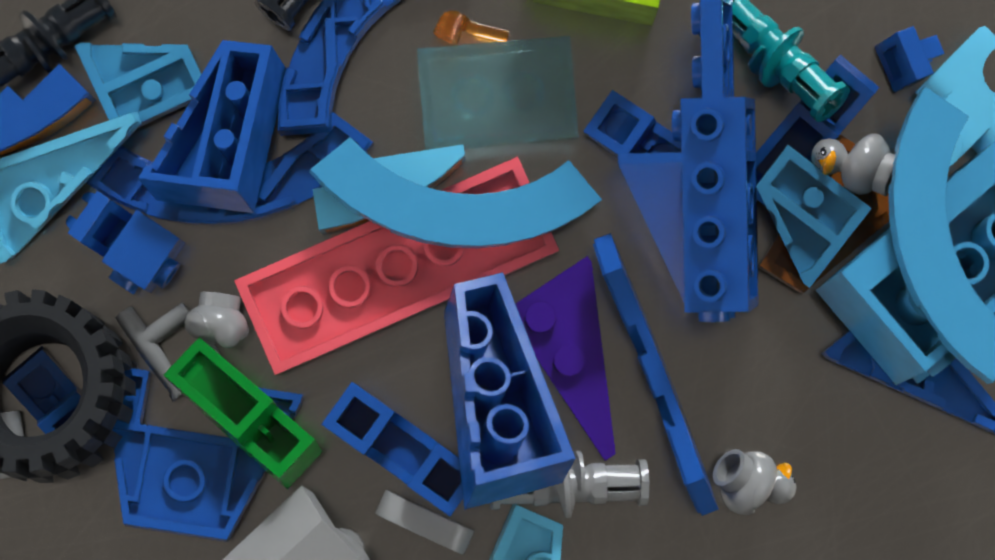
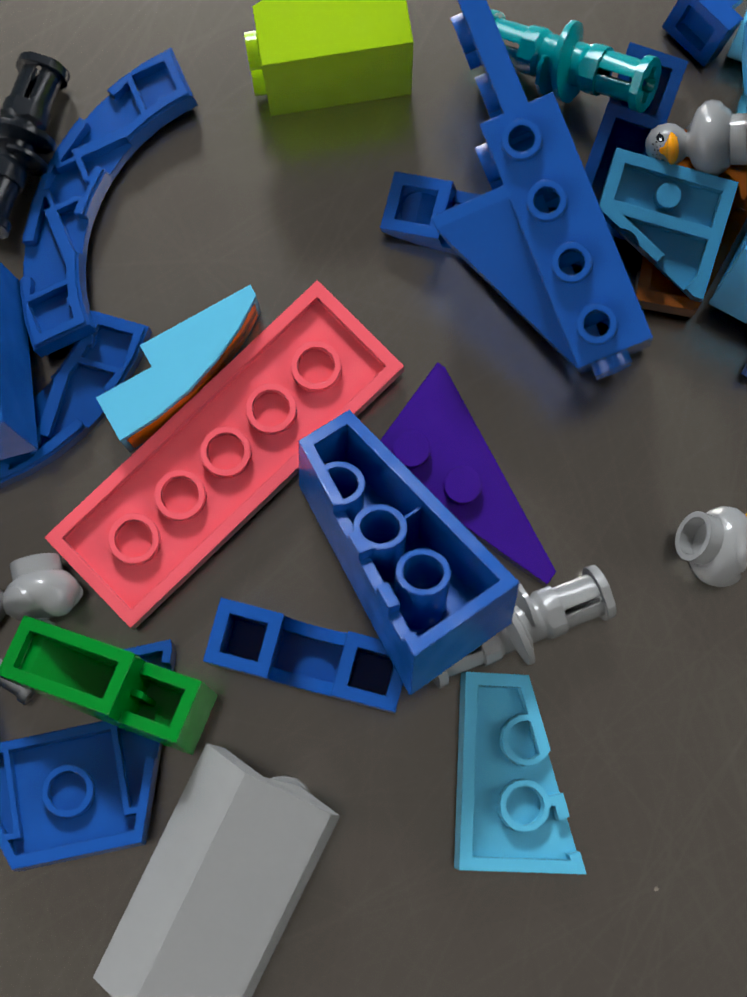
camera: 20 degrees left, 5 degrees down
dark azure tile [309,137,602,249] -> none
light grey beam [375,490,475,555] -> none
clear light blue tile [417,36,579,150] -> none
clear orange hand [433,10,509,45] -> none
blue tile [593,233,719,516] -> none

